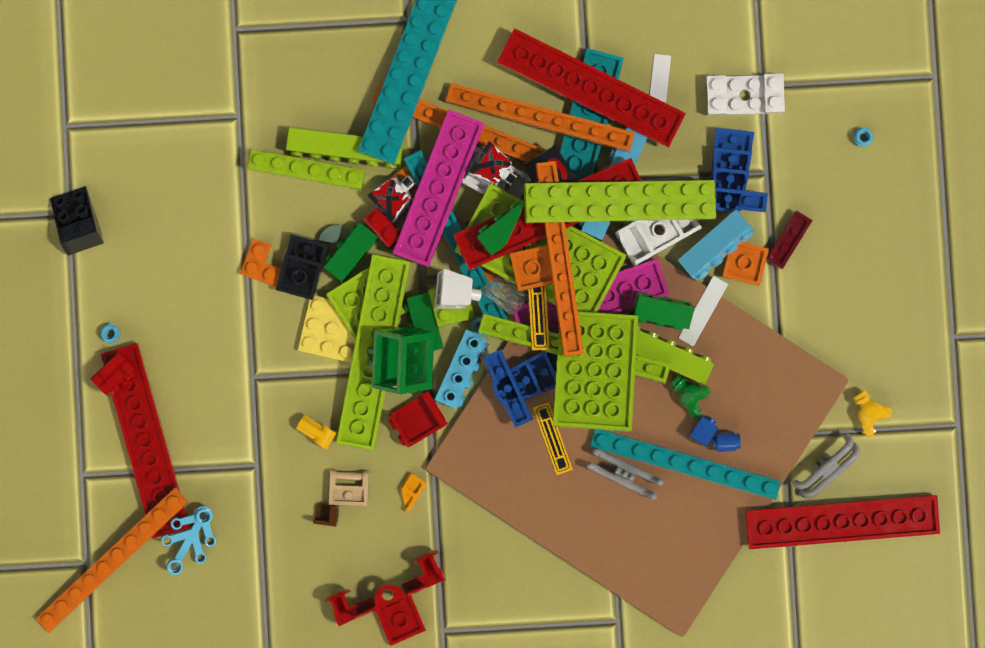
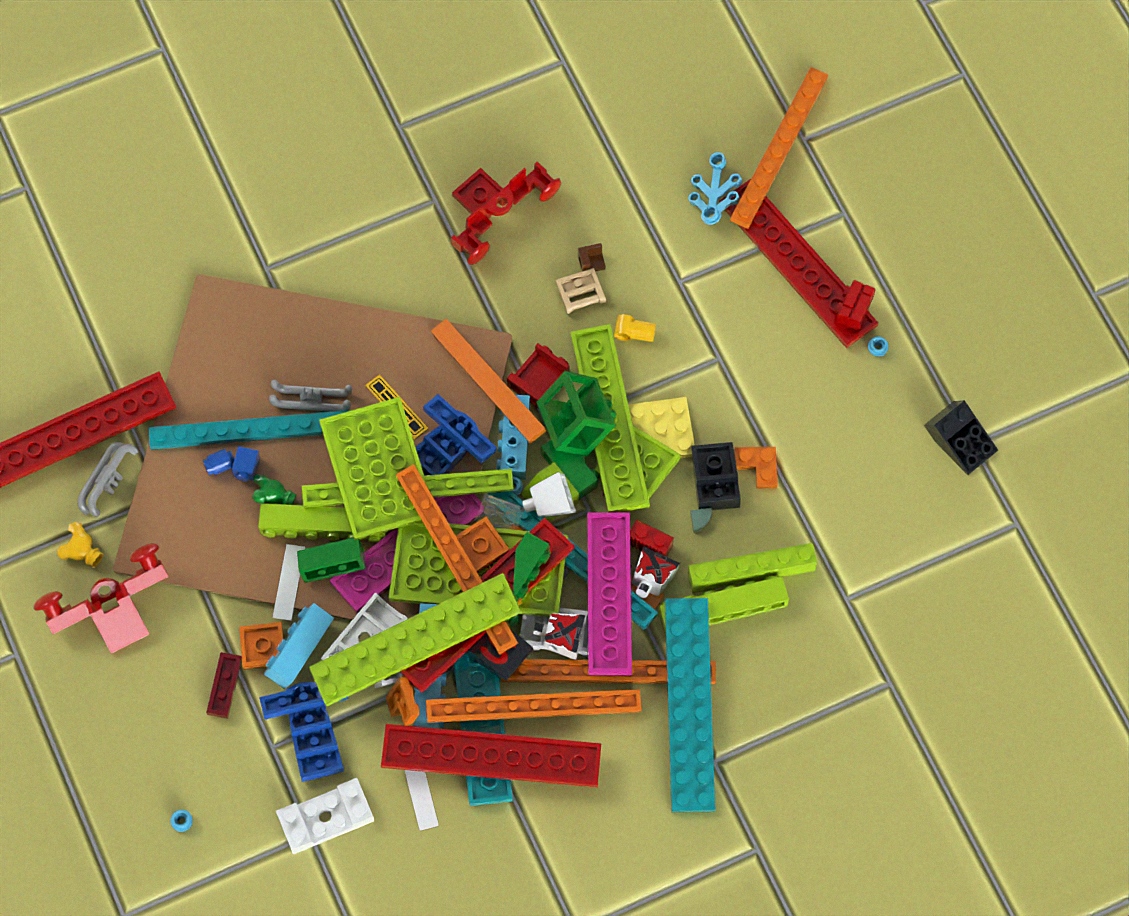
camera: 155 degrees right, 20 degrees down
green brick [324,223,379,283] -> none
light orange tile [401,473,427,513] -> none
sticker [528,286,549,350] -> none
none -> piece [33,543,168,653]
none -> orange plate [386,677,419,726]
none -> orange tile [431,319,546,444]

